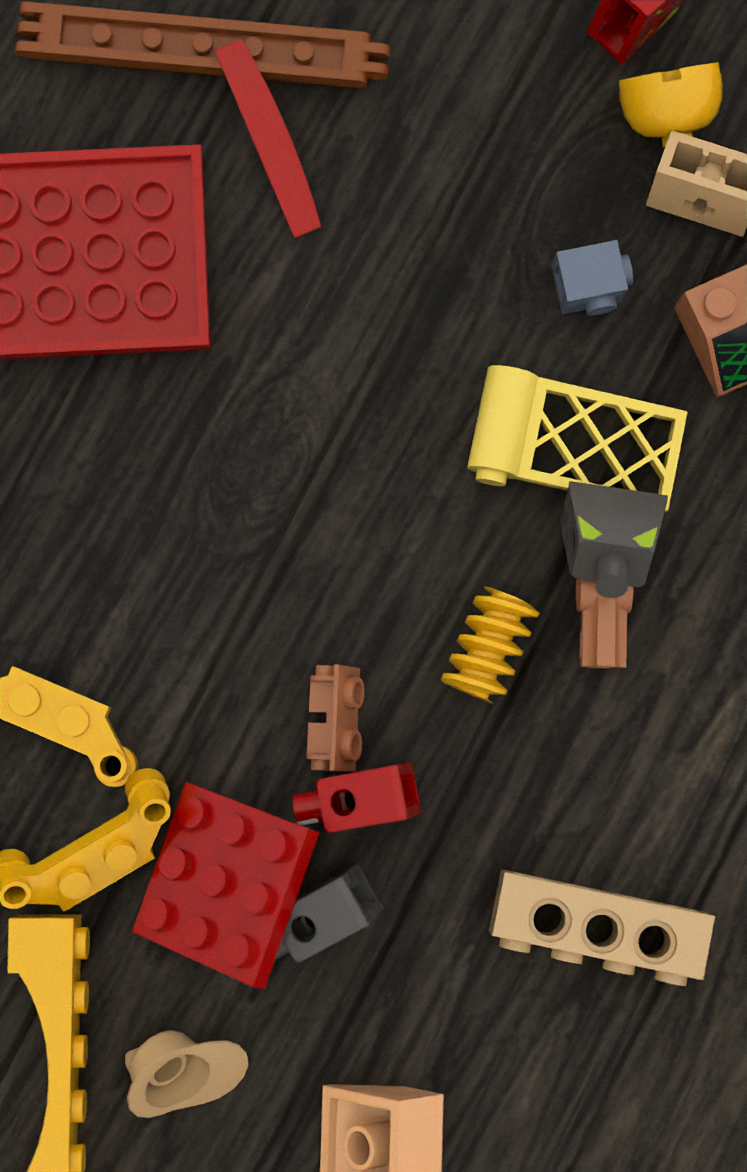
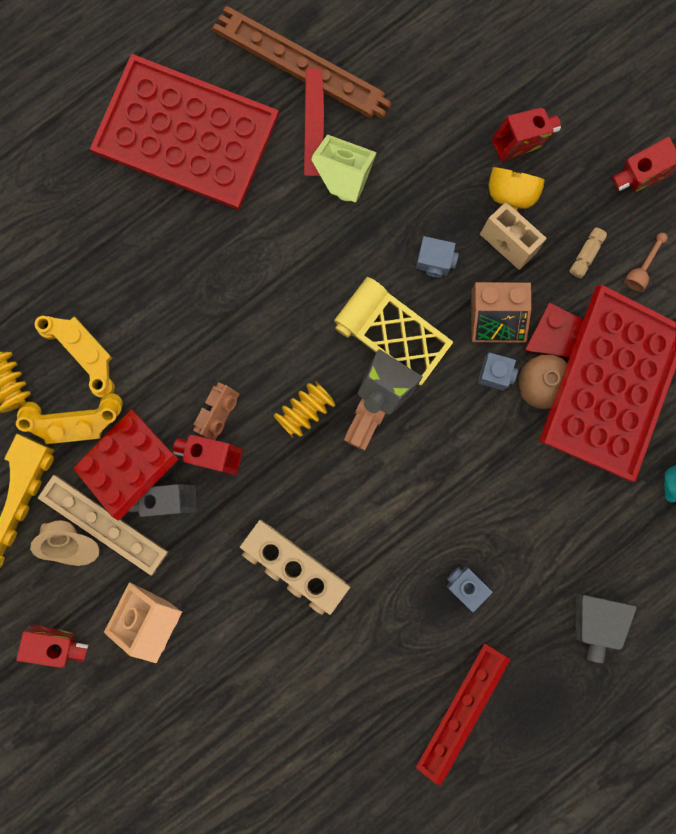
camera: 30 degrees right, 0 degrees up
none -> tan plate [38,475,169,576]
none -> yellowish green slope [312,135,377,202]

